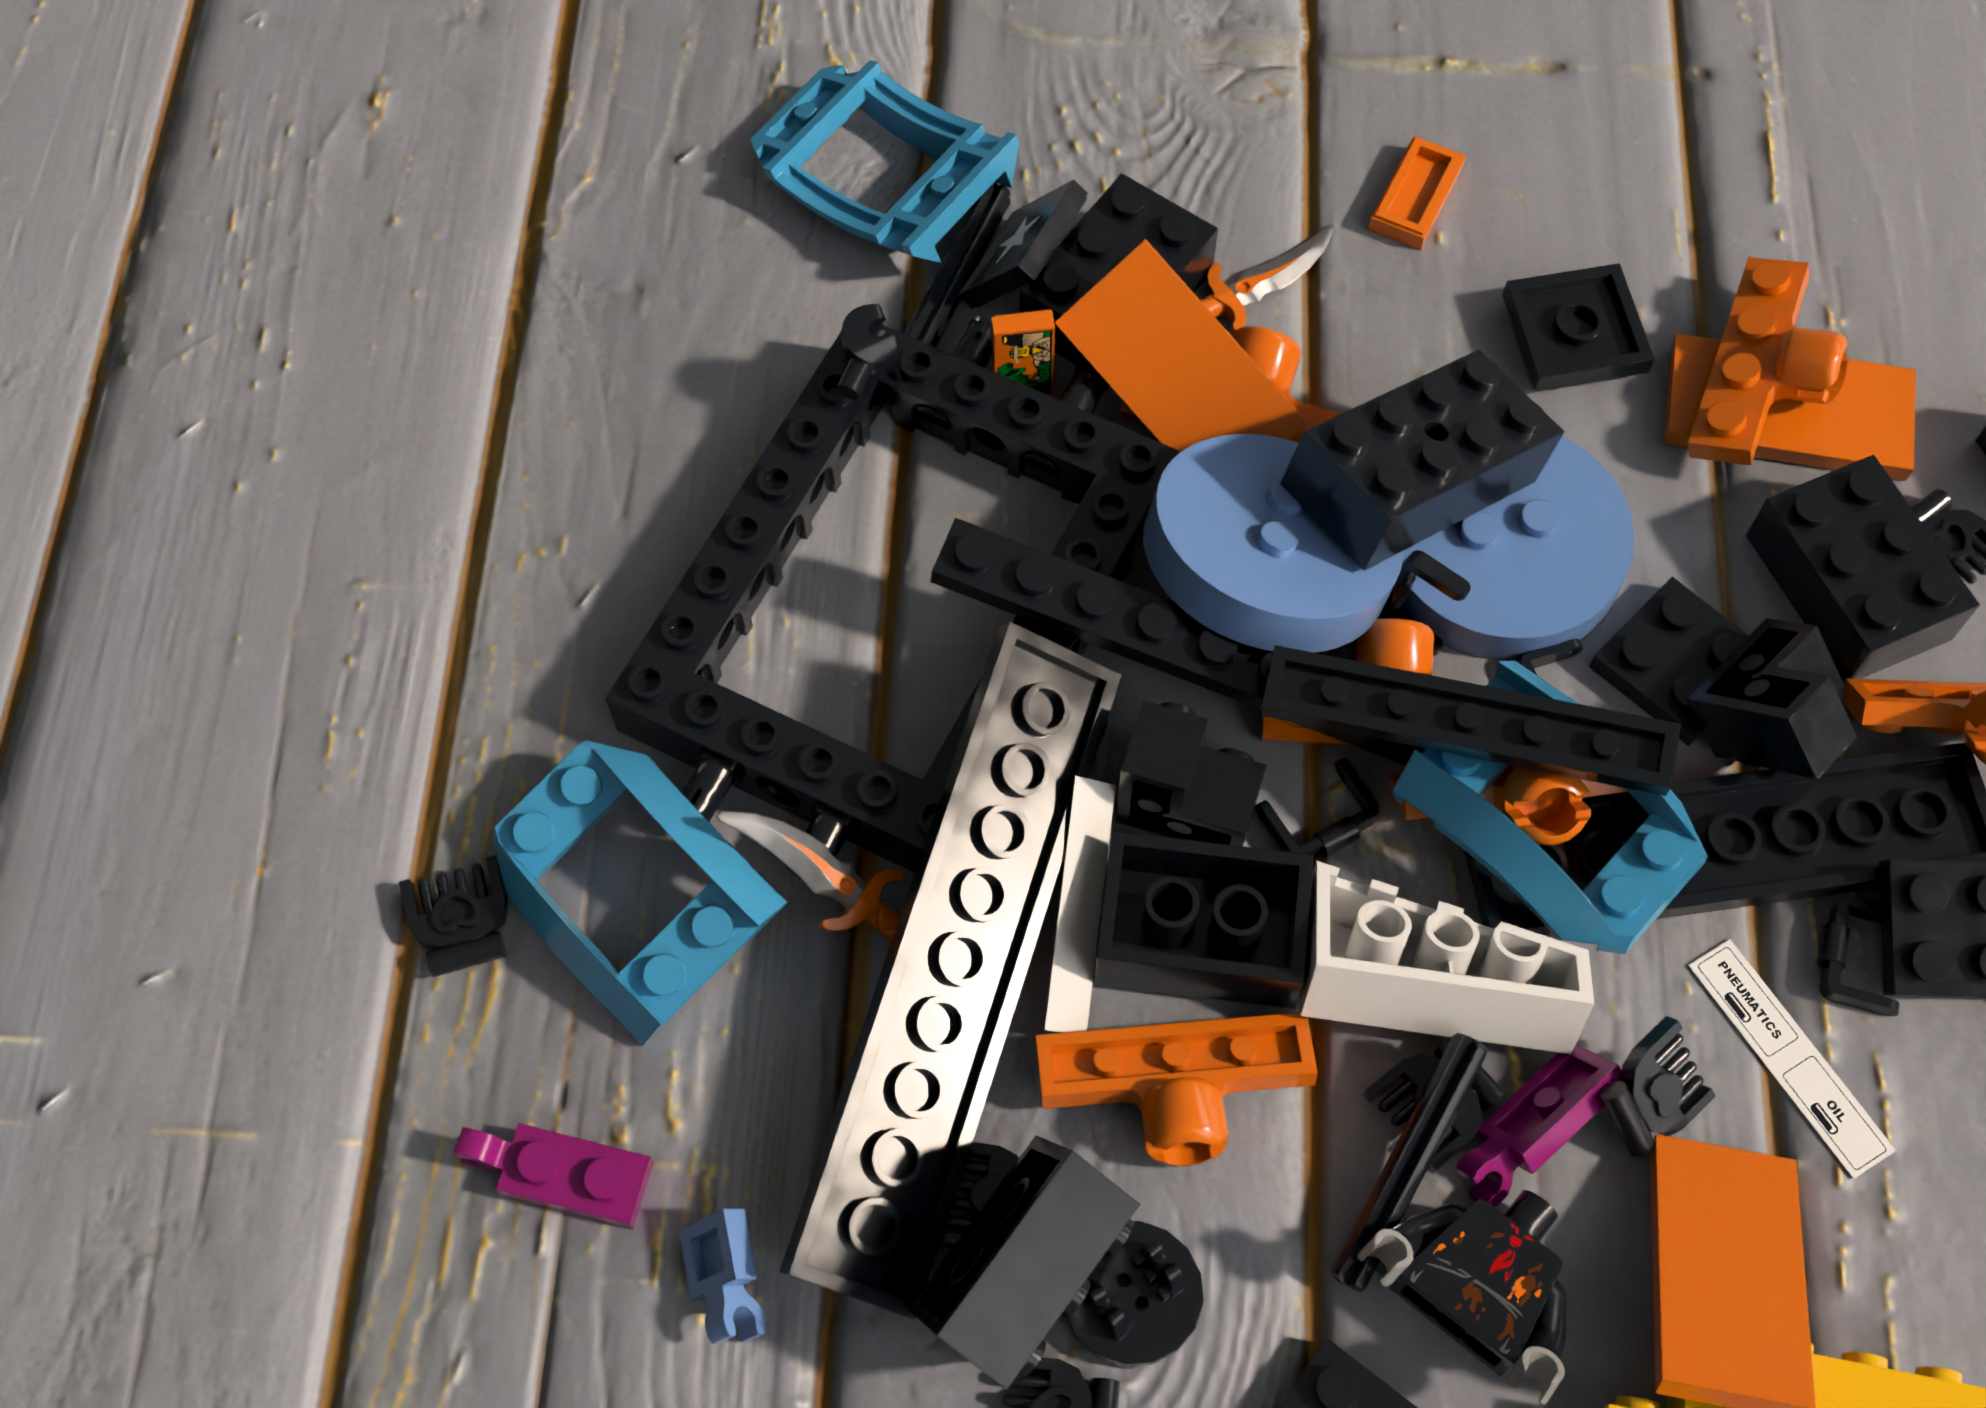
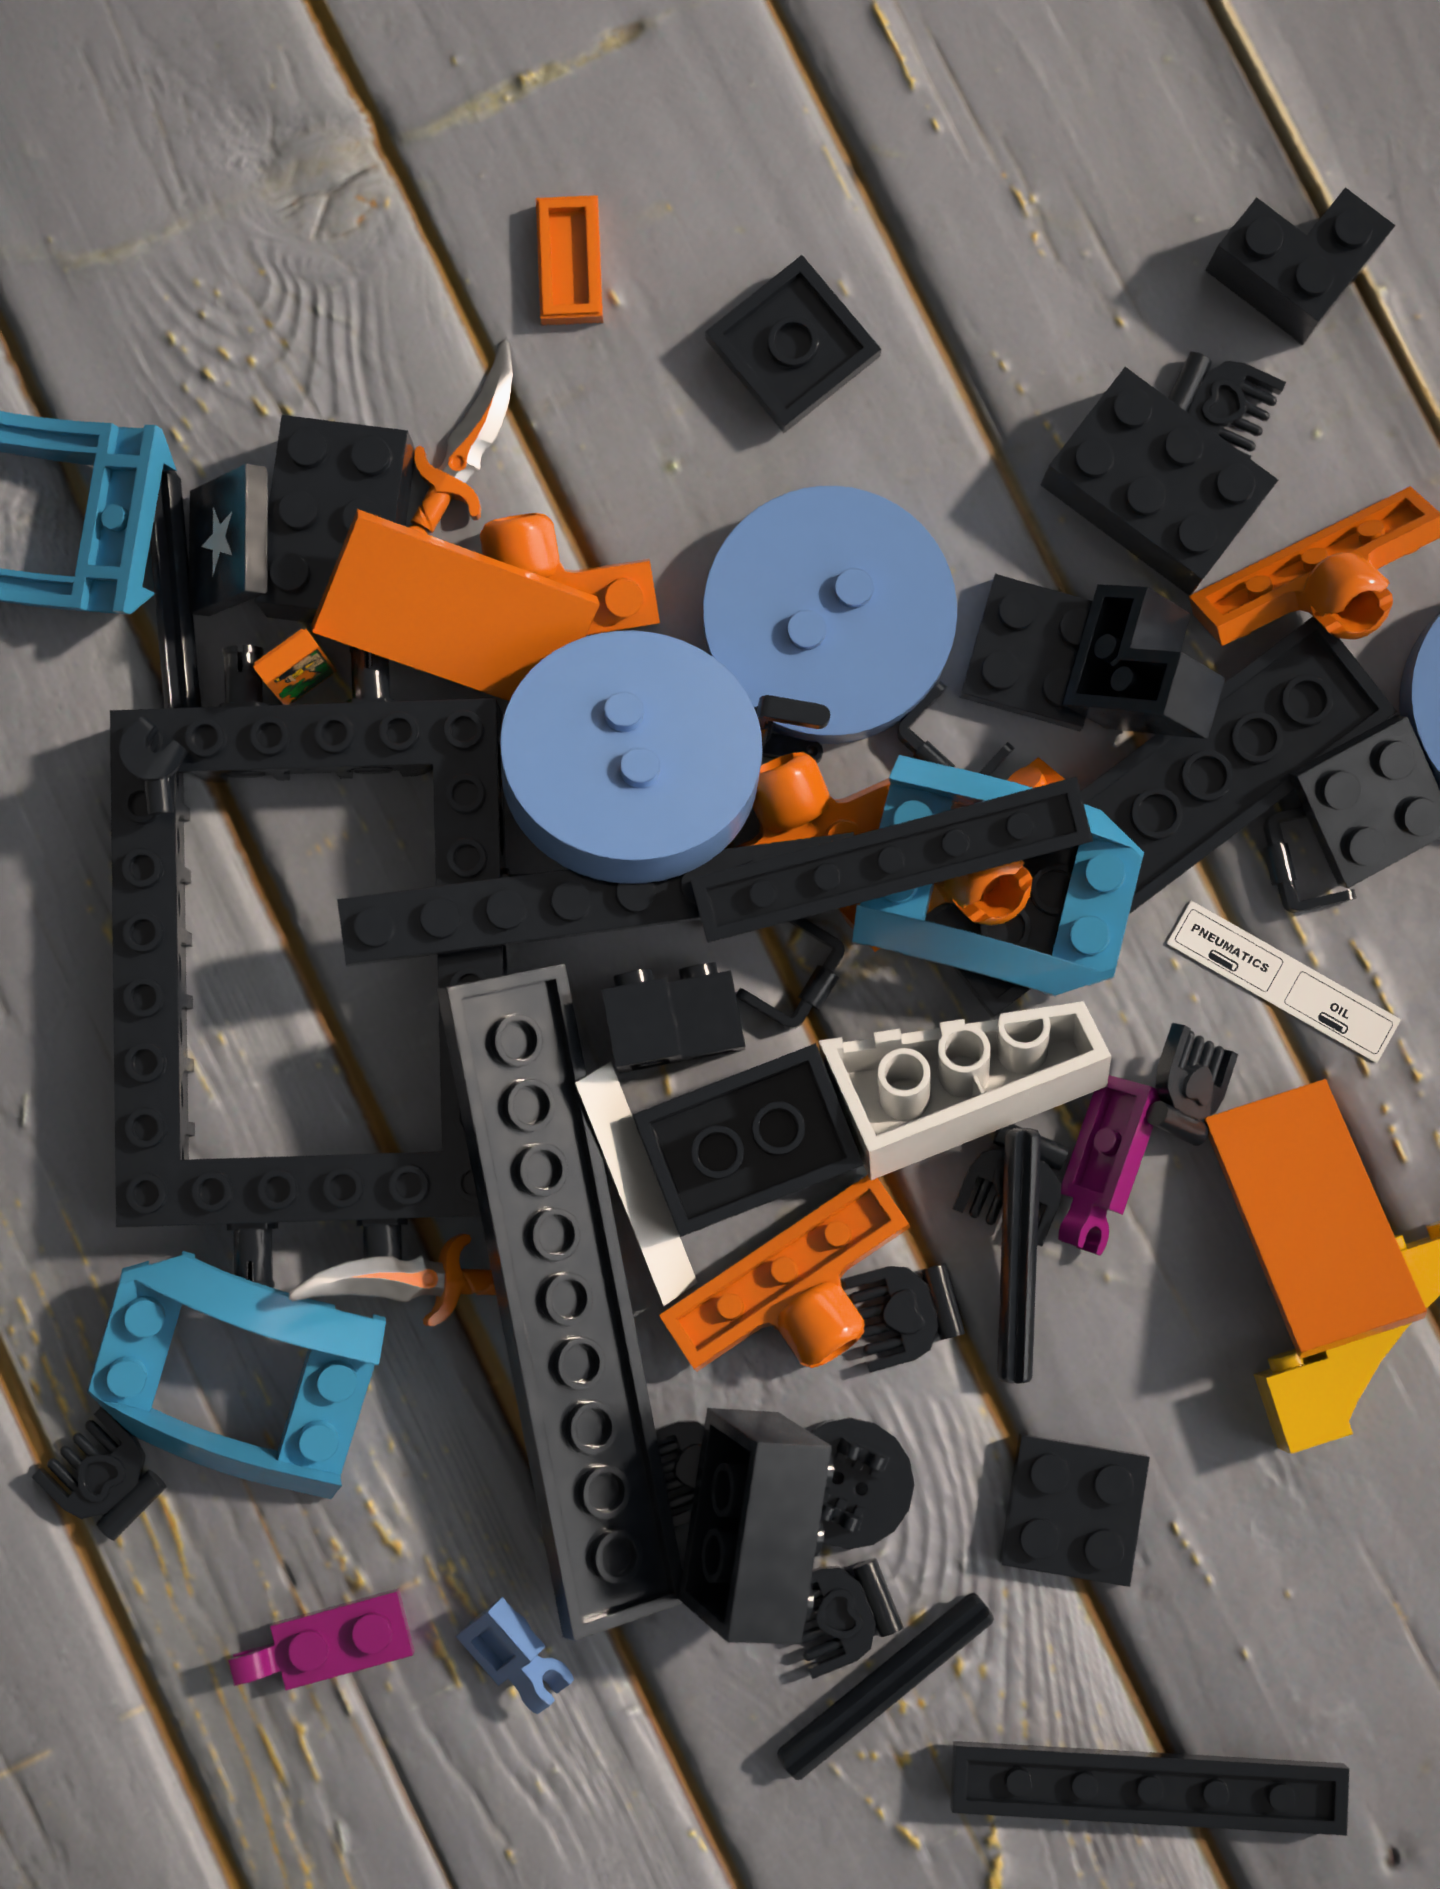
camera: 30 degrees left, 20 degrees up
black brick [1280,350,1565,571] -> none
black torso [1357,1190,1567,1404] -> none
orange tile [1663,333,1916,481] -> none
orange plate [1688,257,1848,466] -> none
none -> black piece [843,1263,965,1373]

